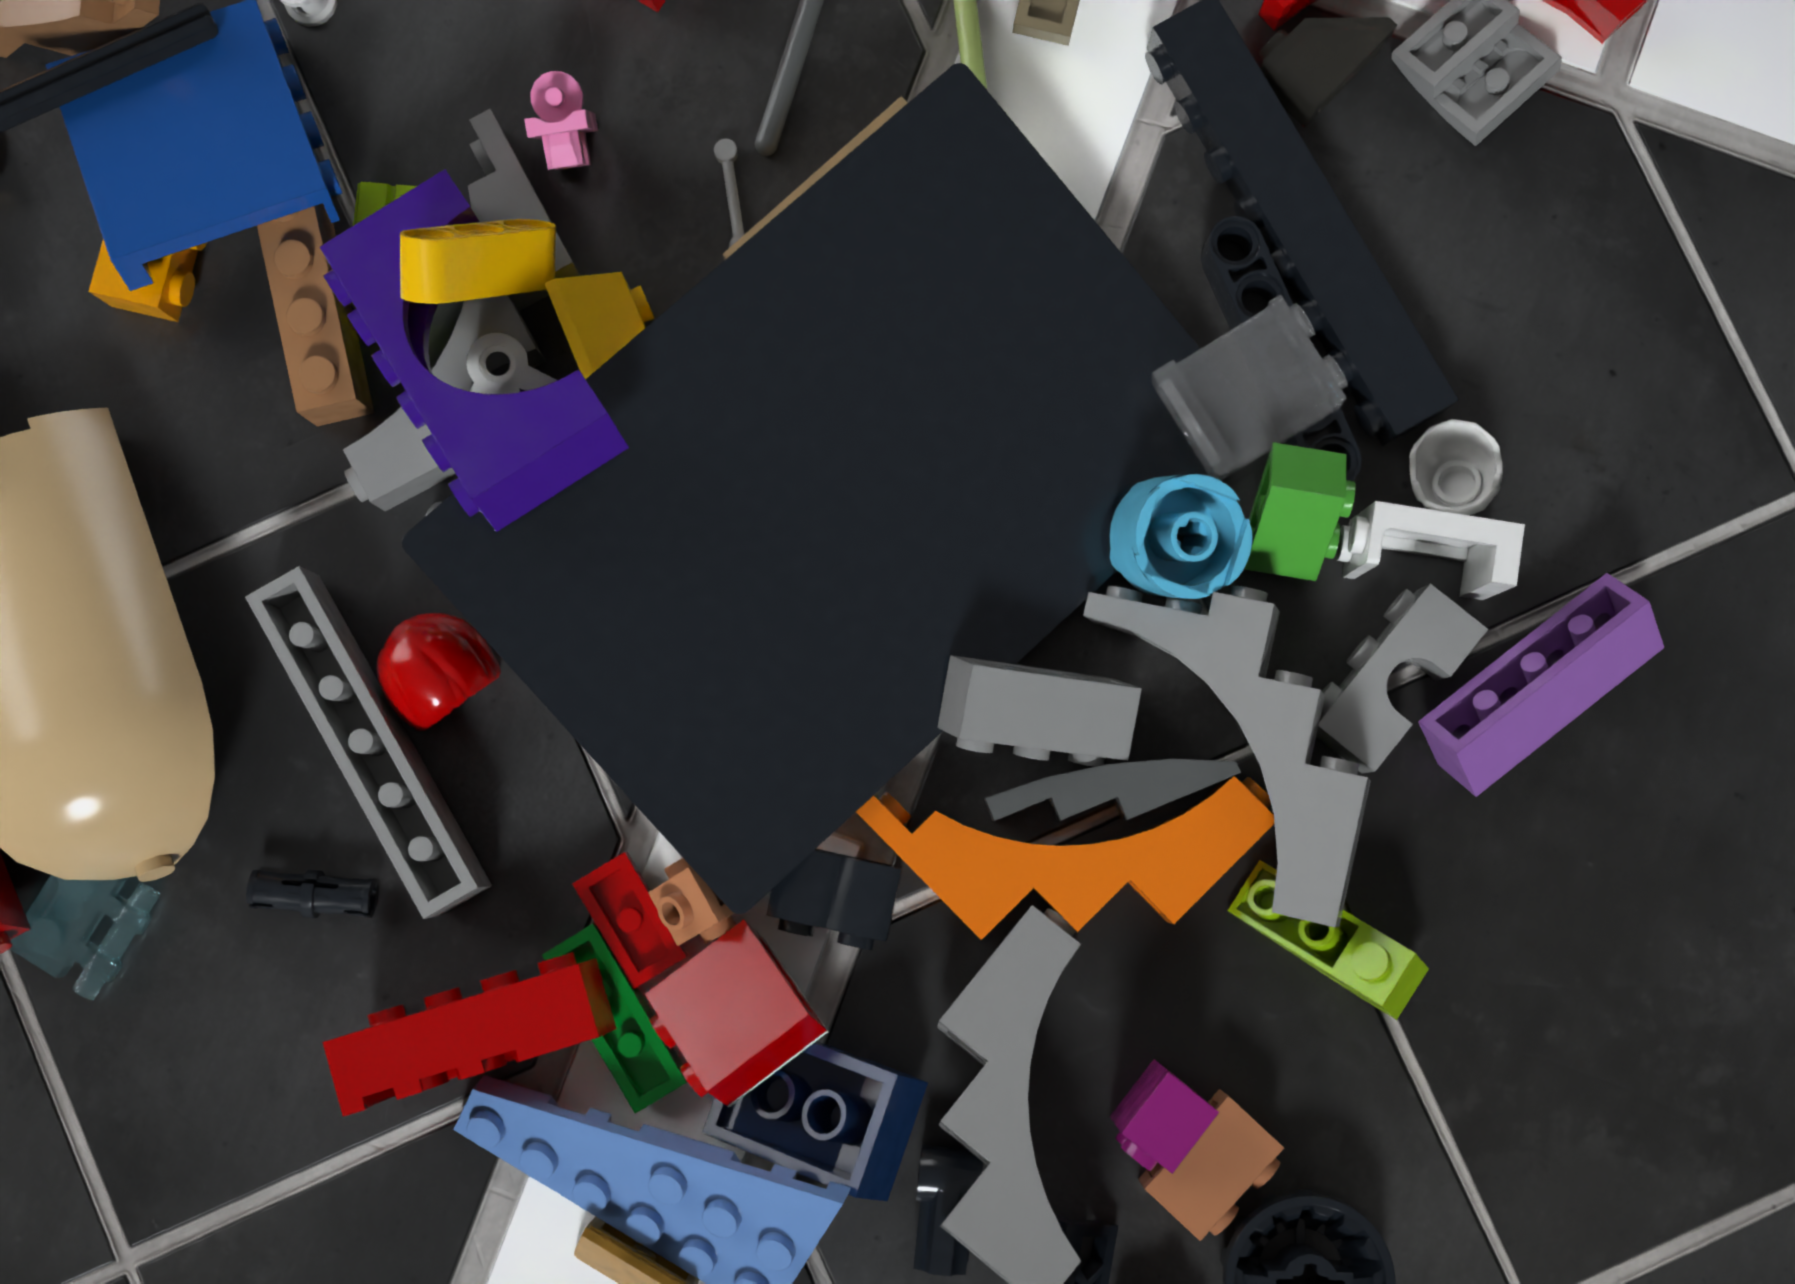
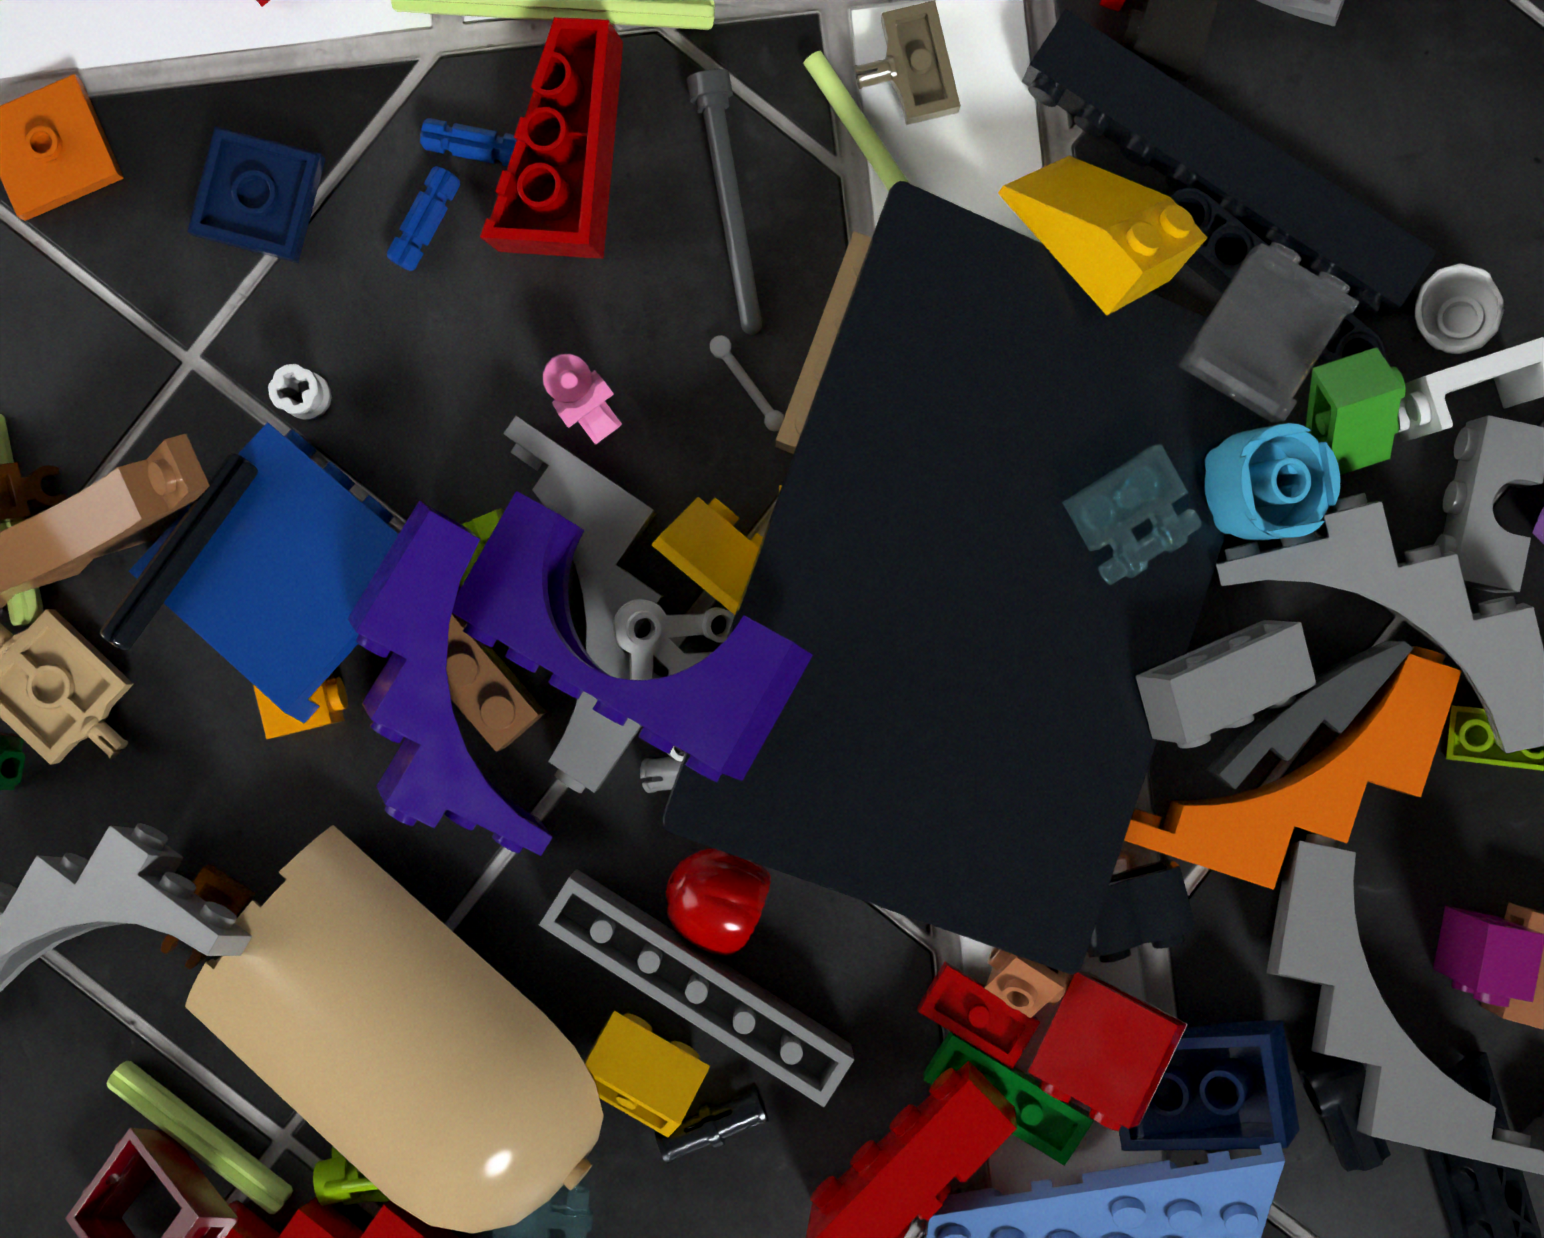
camera: 25 degrees left, 5 degrees up
yellow beam [400,219,556,304] -> none
none -> dark purple arch [348,500,552,856]
none -> yellow brick [584,1011,710,1138]
none -> yellow slope [998,155,1208,316]
none -> clear light blue plate [1062,444,1202,585]

